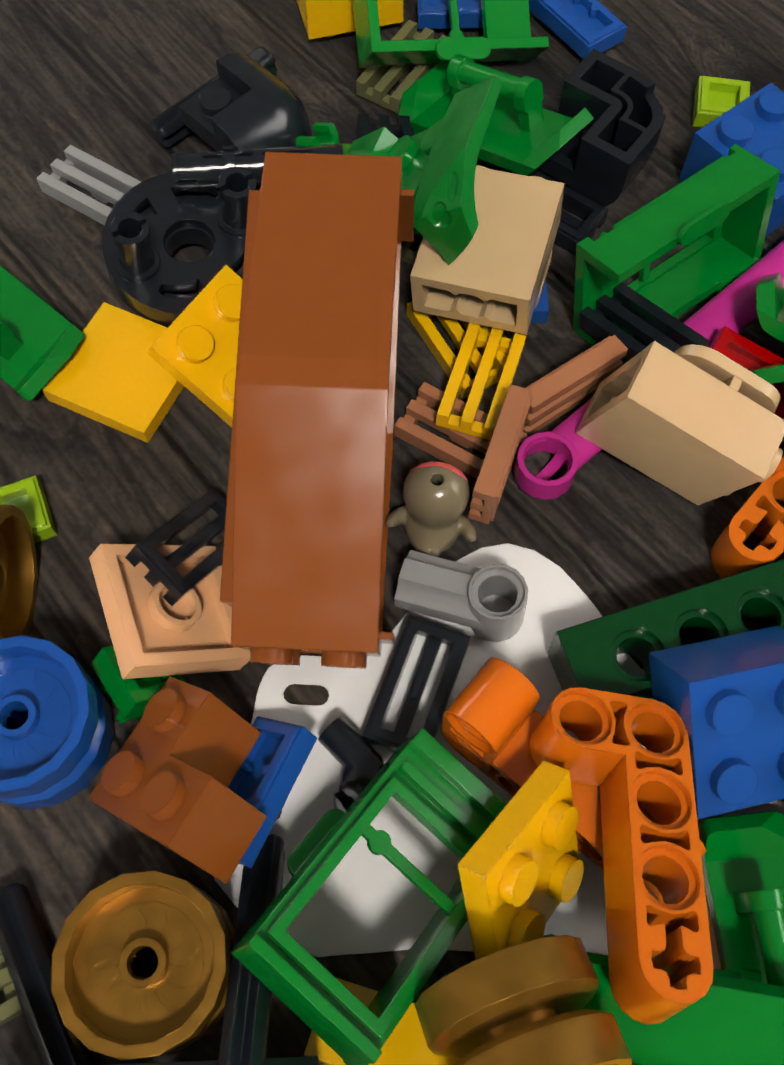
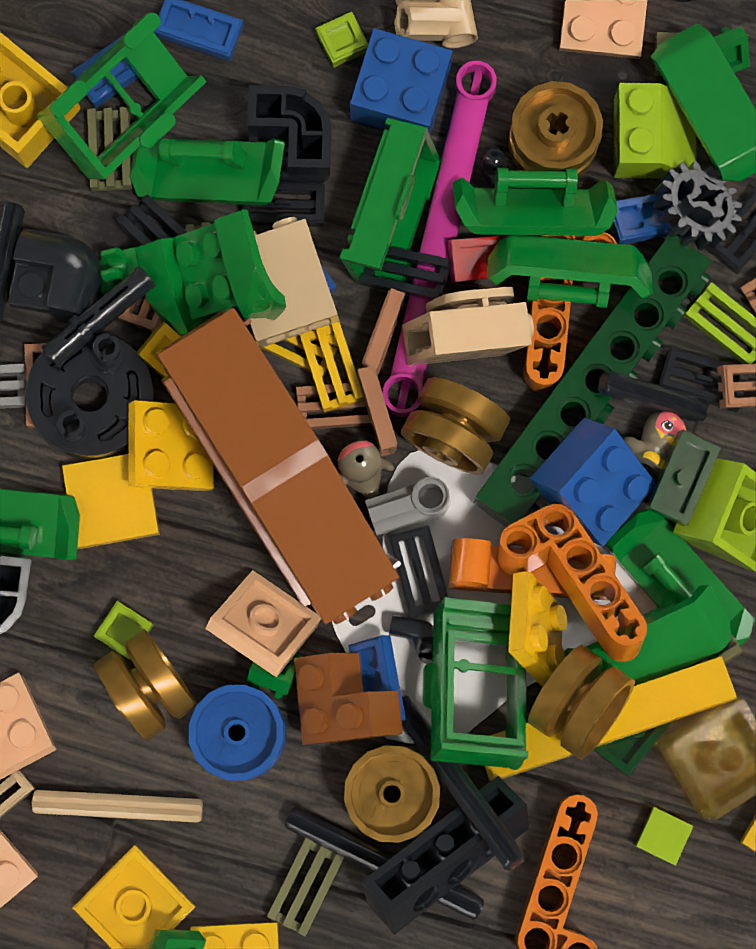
camera: 35 degrees left, 15 degrees up
black tile [125,488,227,606] -> none
none -> pearl gold wheel [401,377,510,475]

